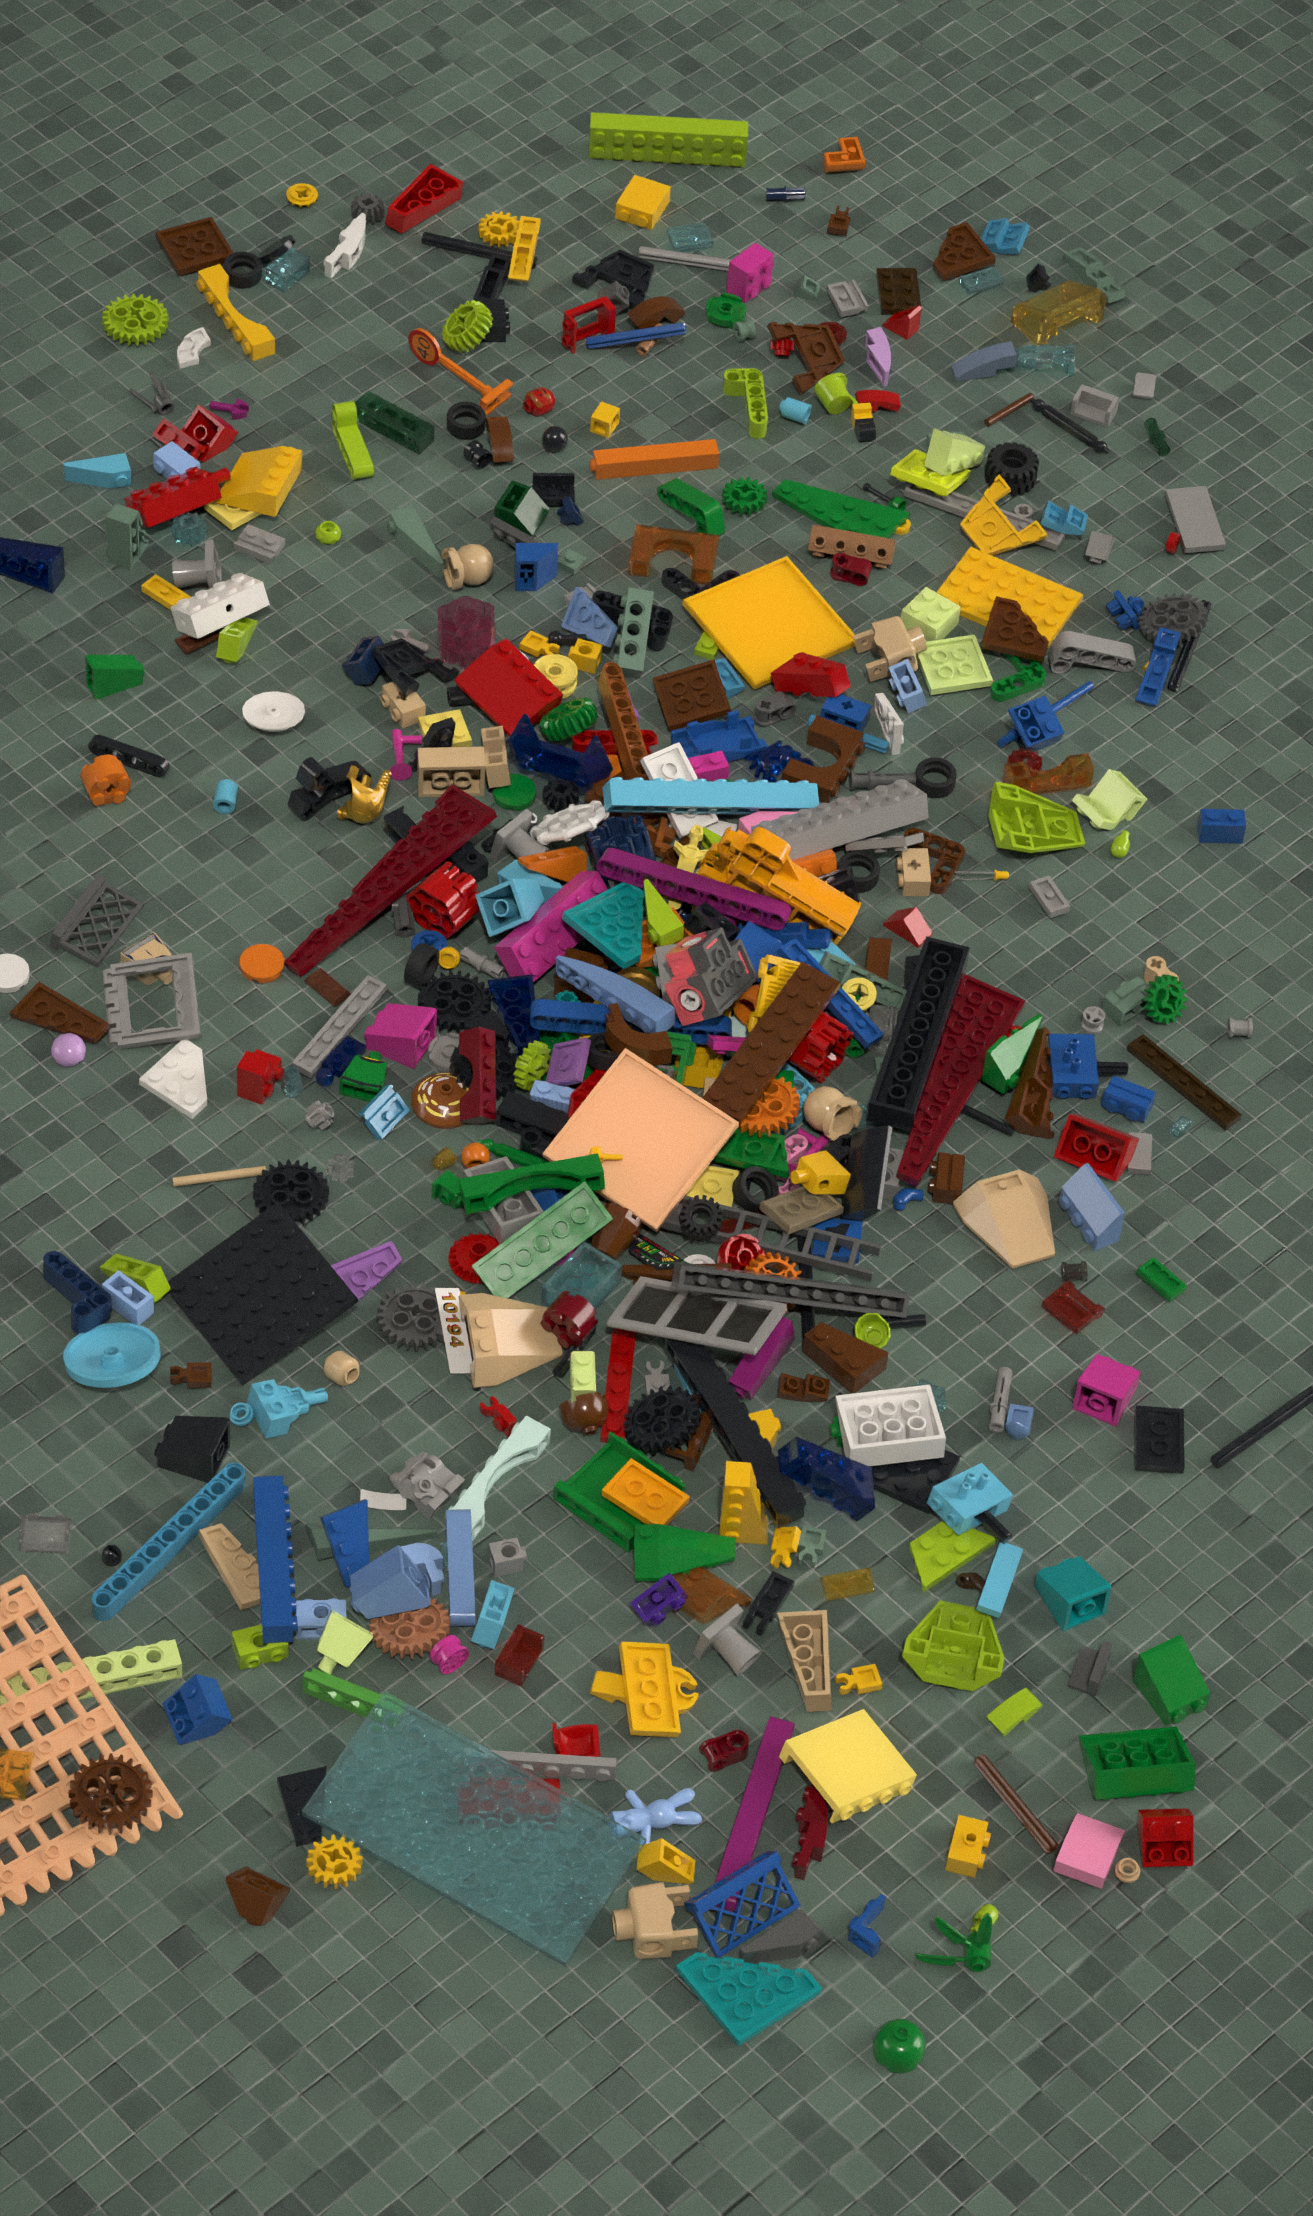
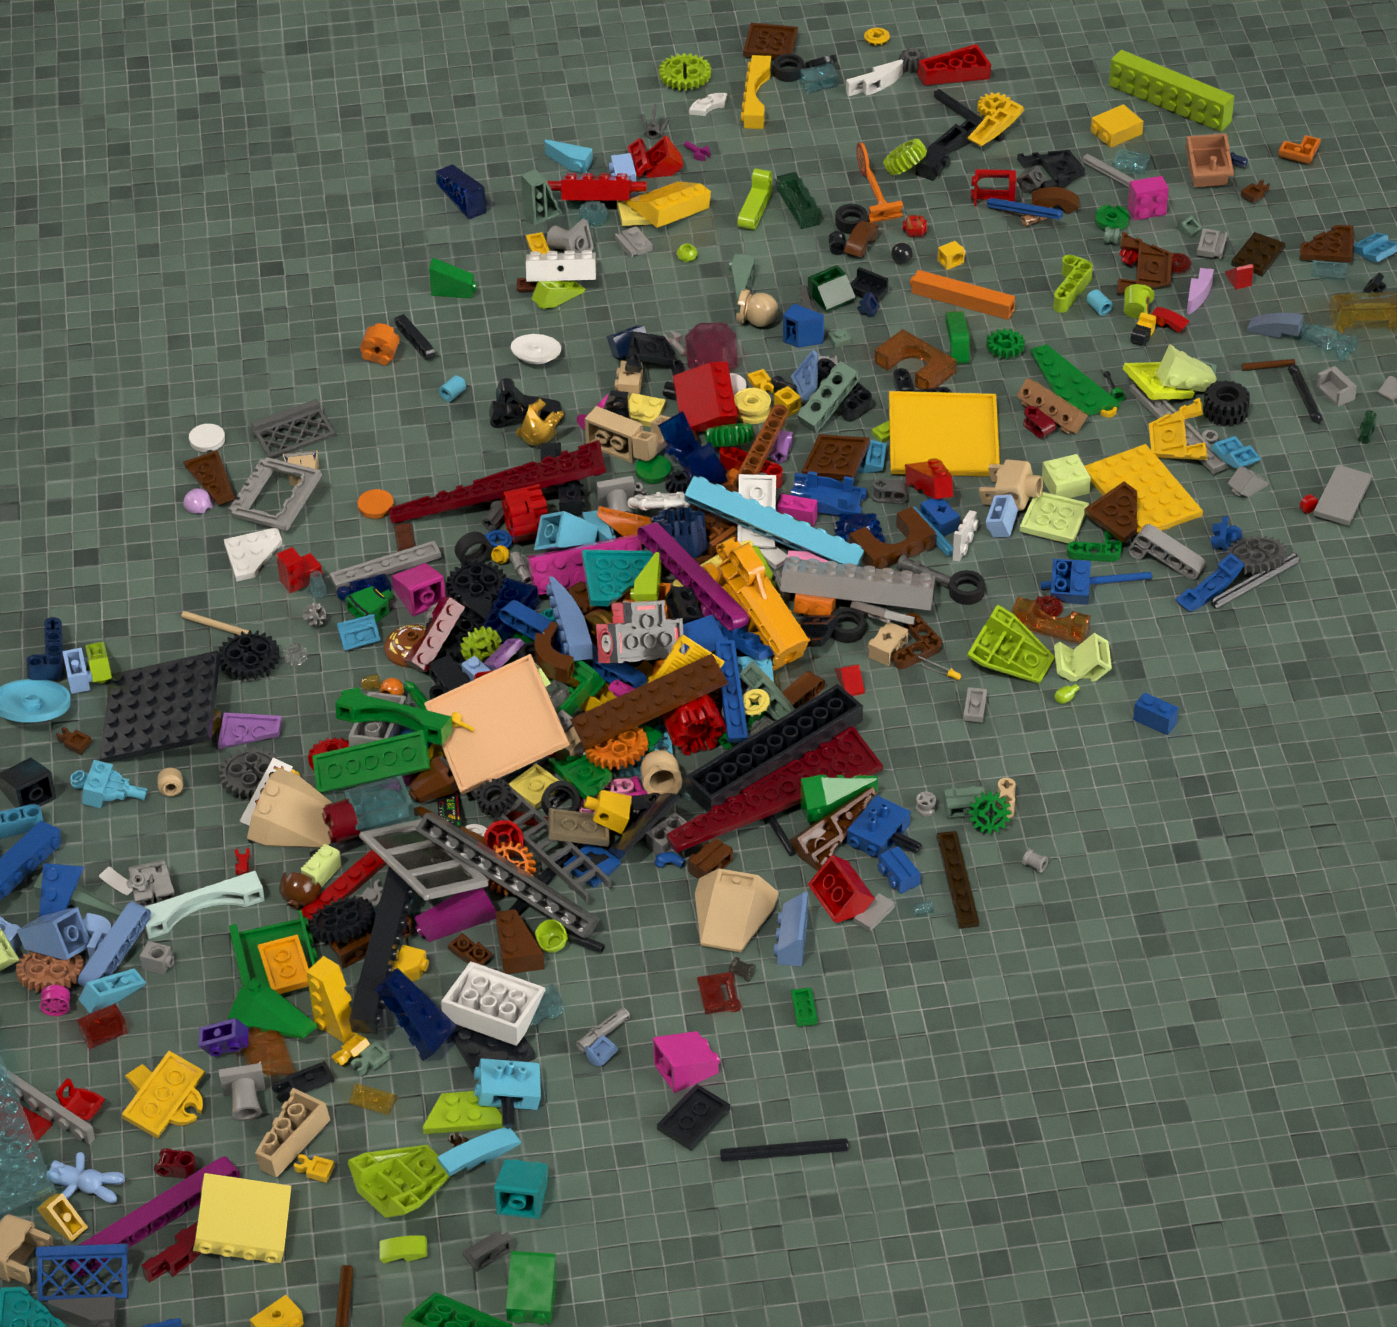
camera: 40 degrees right, 5 degrees down
none -> nougat piece [1185,134,1234,187]

